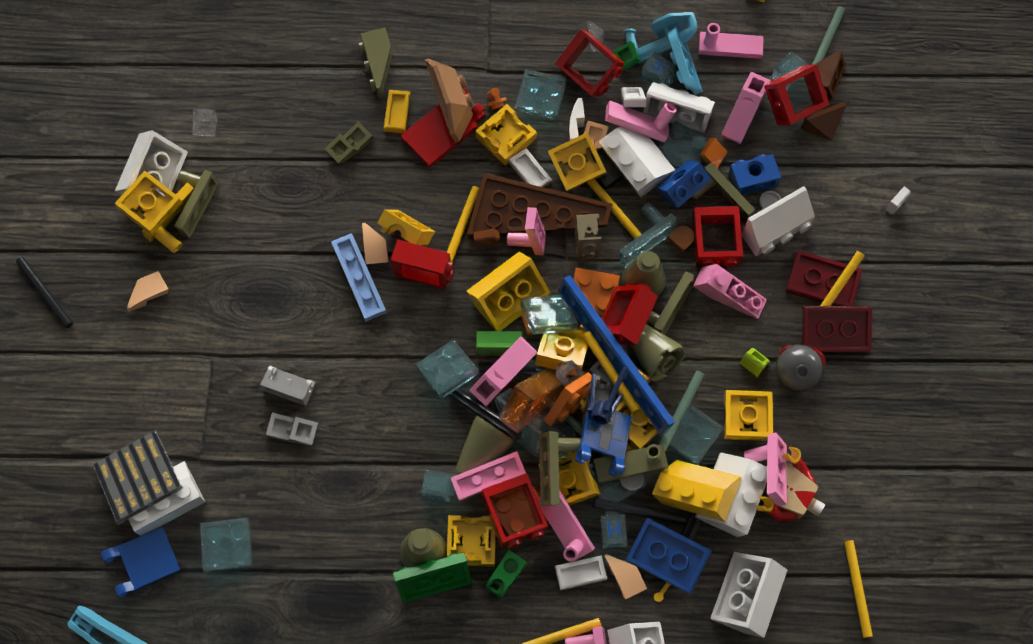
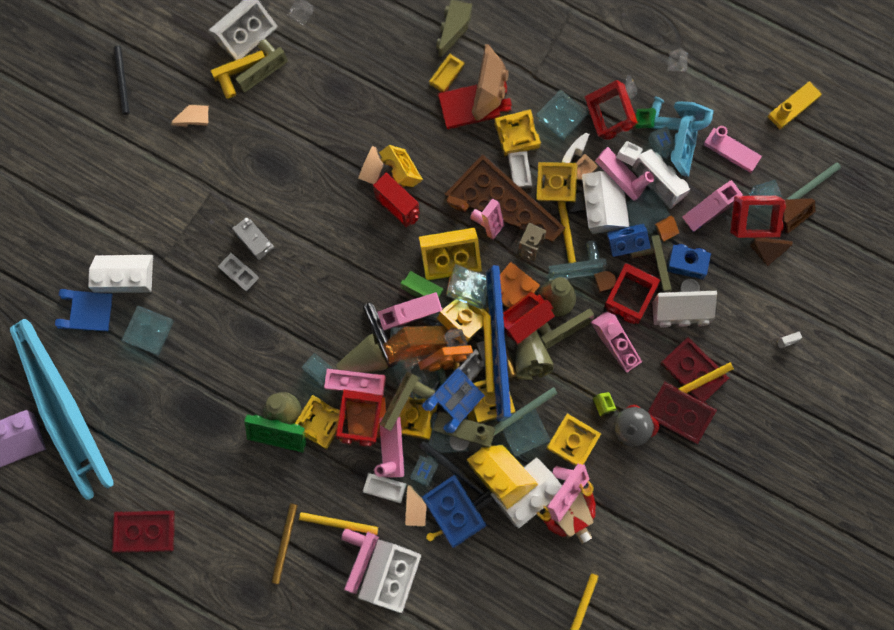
camera: 30 degrees right, 5 degrees up
piece [92,430,183,525] -> none
yellow brick [115,170,181,235] -> none
olive slope [325,121,374,164] -> none
light blue plate [331,233,386,321] -> none
clear light blue plate [416,339,480,399] -> none
yellow bar [447,186,480,262] -> none
green leg [485,550,528,599] -> none
orange plate [486,88,507,110] -> none
dark blue plant [587,367,627,425] -> none
white slope [710,552,787,638] -> none

